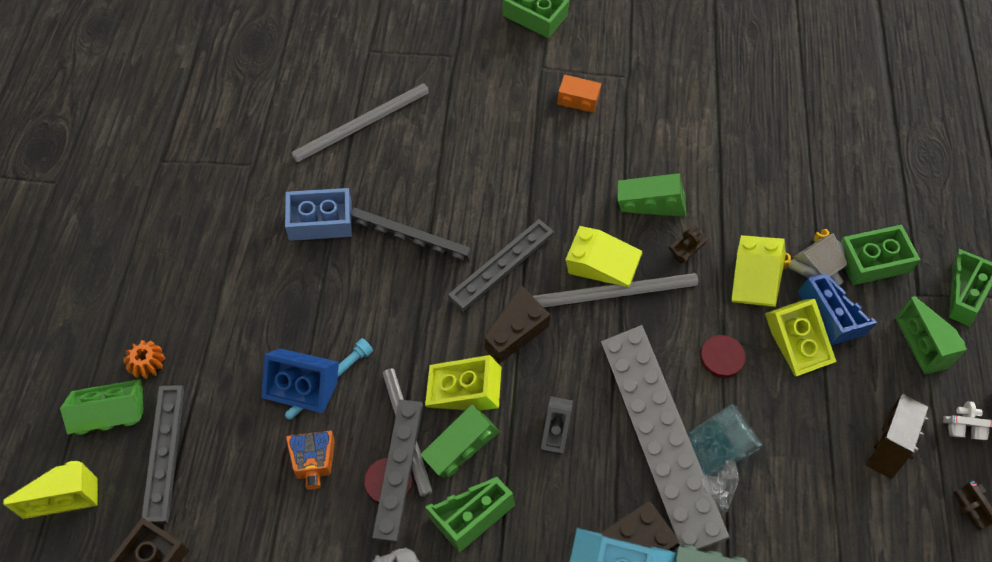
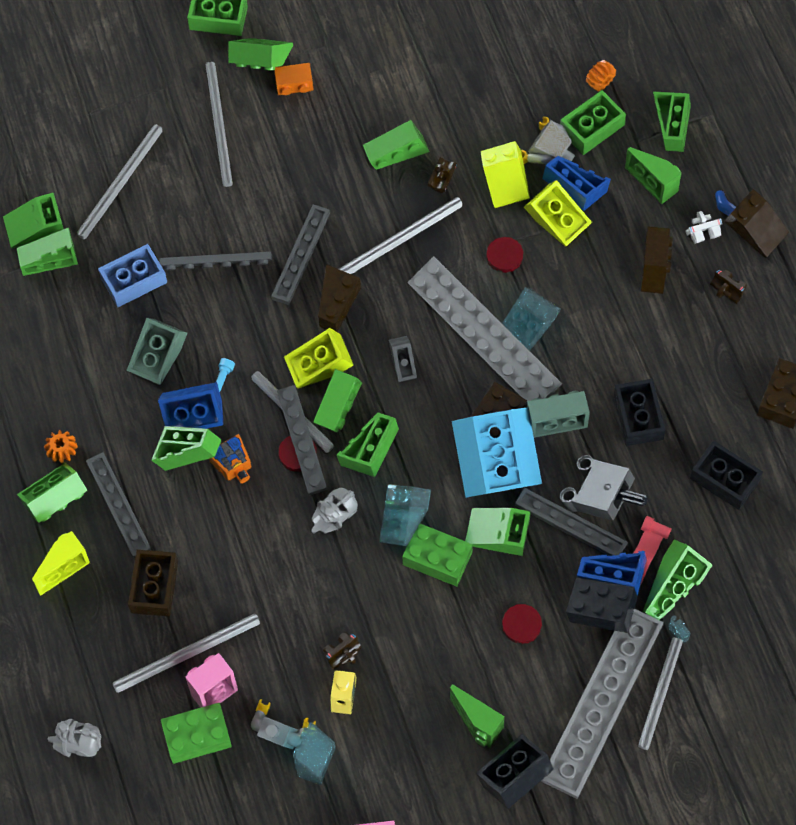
camera: 20 degrees left, 5 degrees up
neon yellow slope [565,226,642,287] -> none
clear slope [701,461,739,512] -> none
none -> bright green slope [3,193,64,249]
none -> bright green wedge [17,228,78,276]
none -> sand green slope [127,318,187,385]
none -> bright green wedge [152,426,221,471]
none -> light grey axle [206,62,233,187]
none -> bright green slope [229,38,293,70]
none -> orange gear [586,60,616,91]

